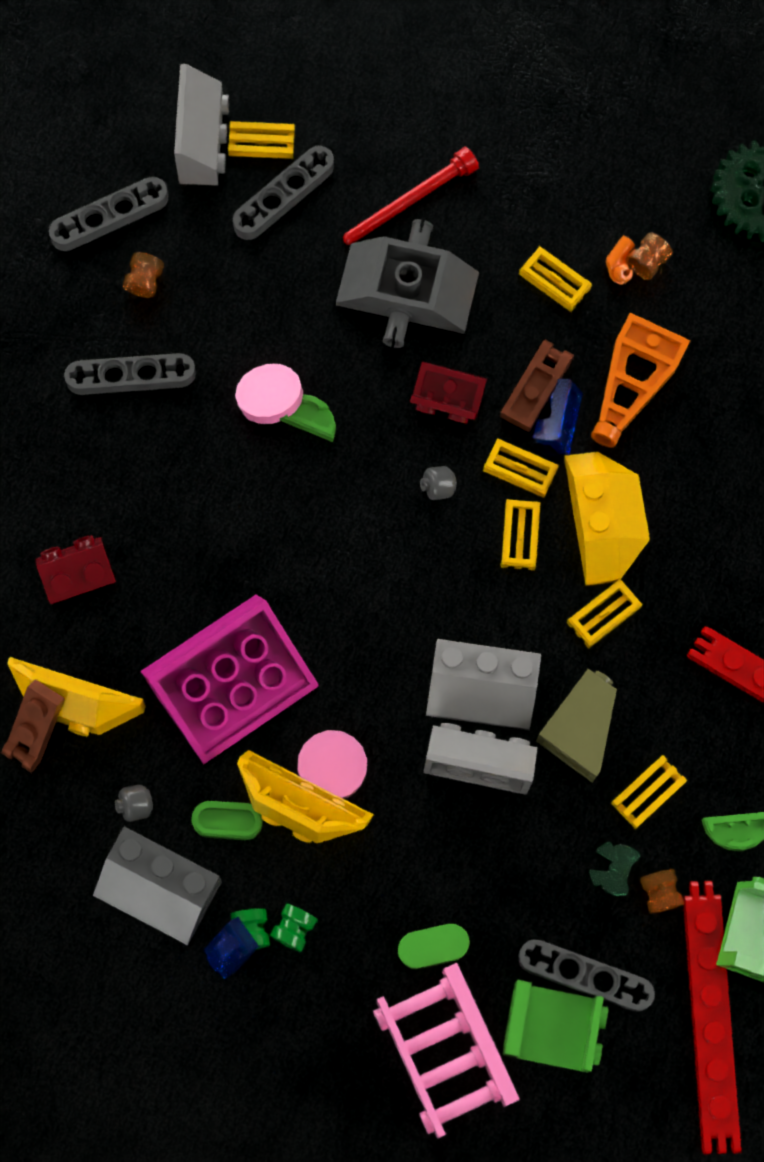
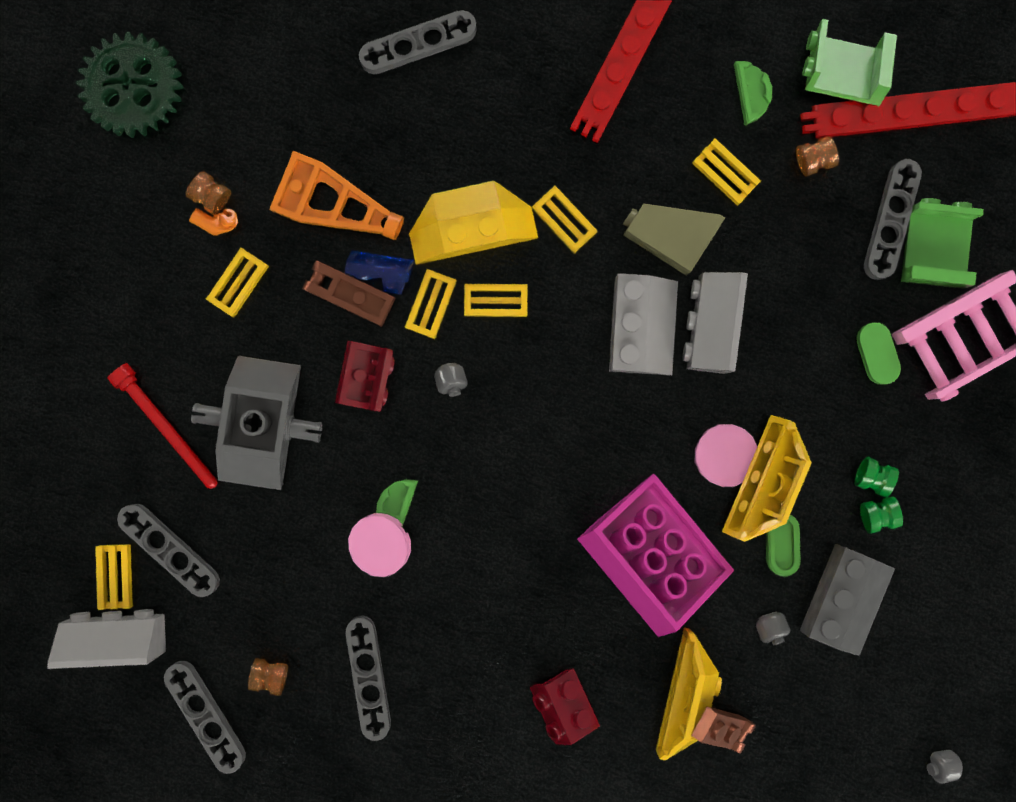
camera: 90 degrees left, 15 degrees up
clear blue hinge [204,917,259,980] -> none
clear green piece [589,842,640,896] -> none

